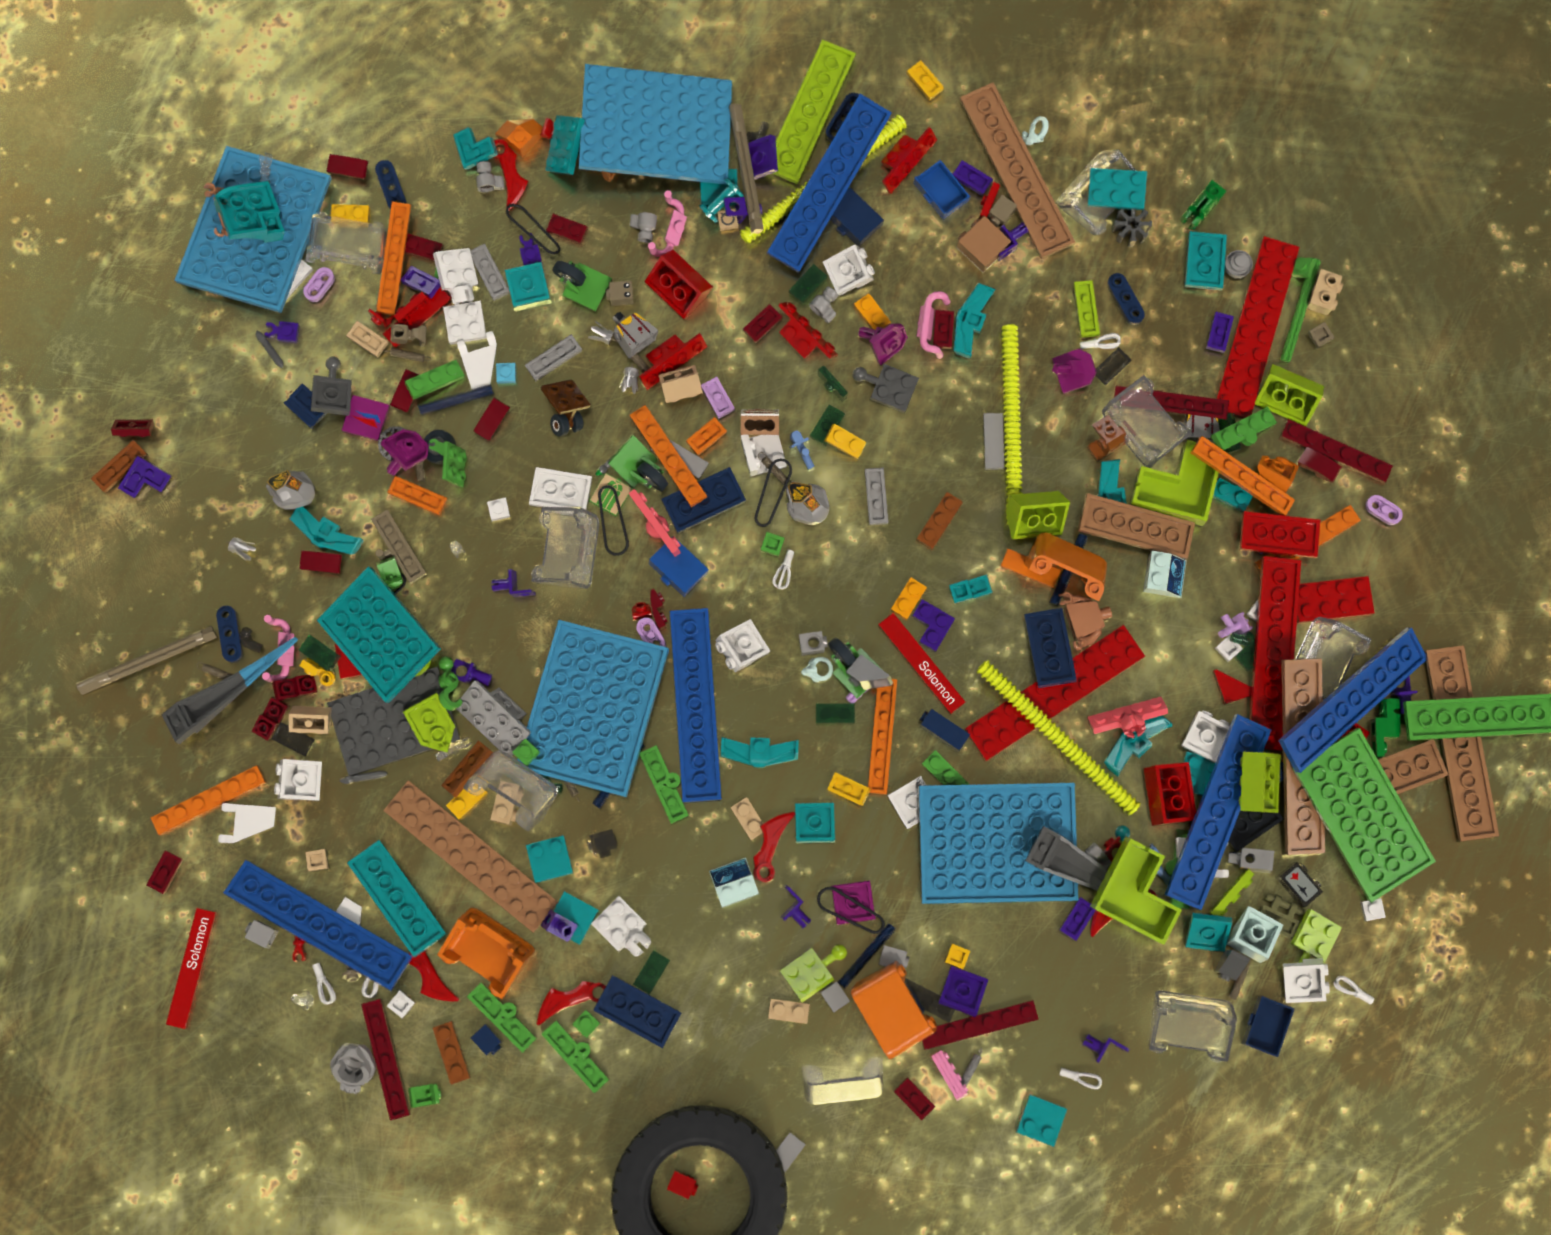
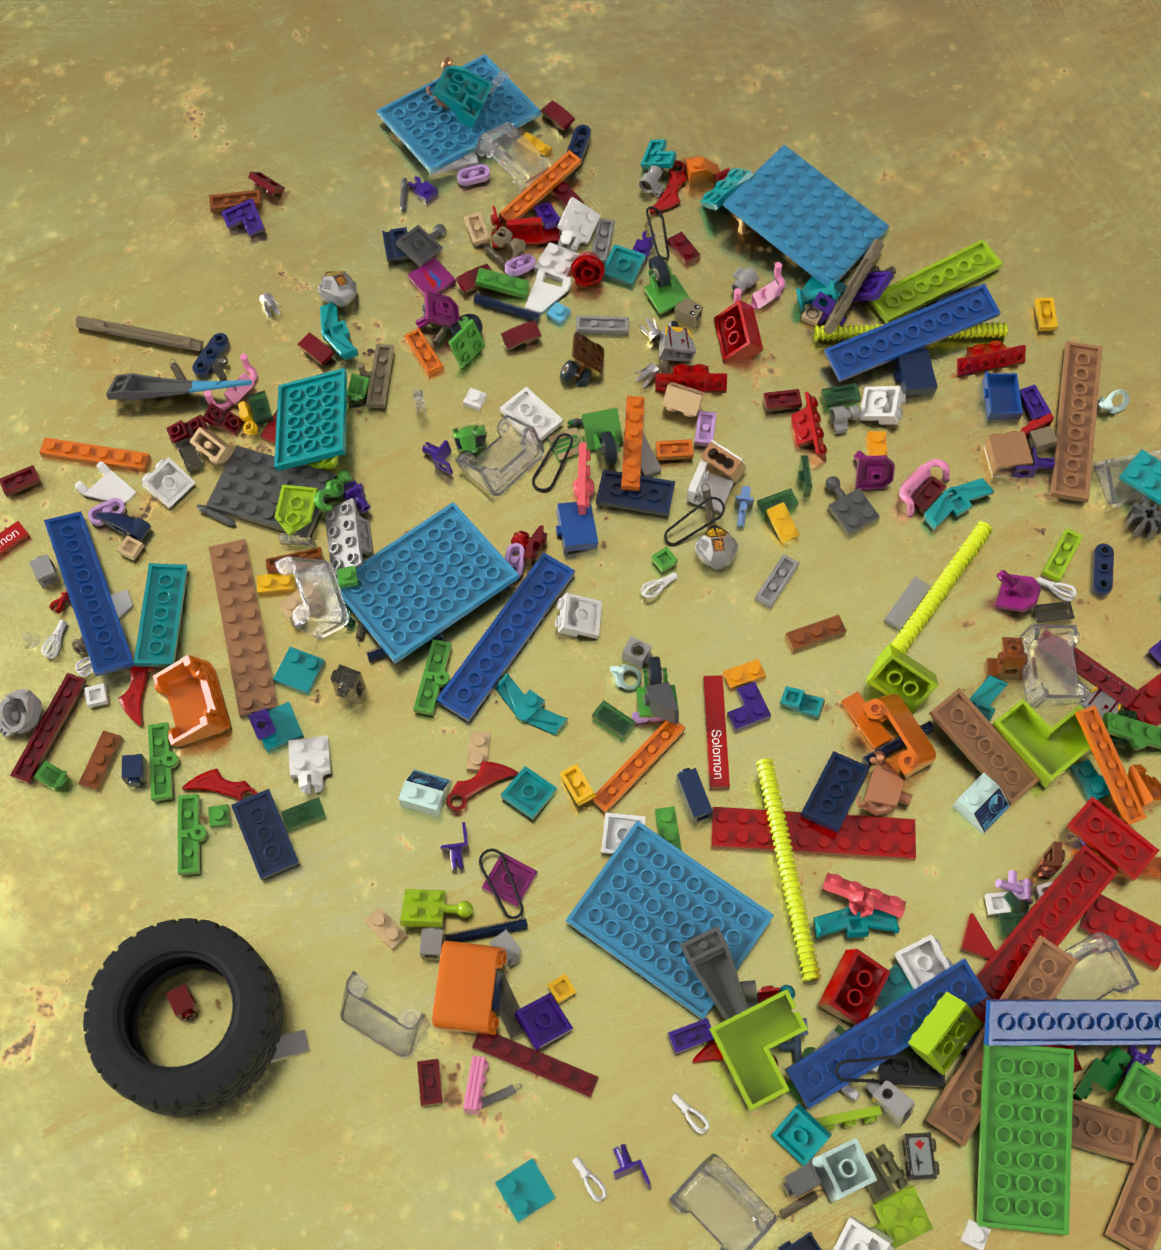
camera: 40 degrees right, 15 degrees down
none -> lavender plate [88,498,126,526]
none -> dark blue piece [95,512,151,542]
none -> bright green cone [452,425,487,453]
none -> lavender plate [505,254,536,277]
none -> red cone [570,251,605,287]
none -> white piece [671,1093,710,1134]
none -> black piece [835,1055,913,1083]
none -> copper bracket [1031,841,1065,880]

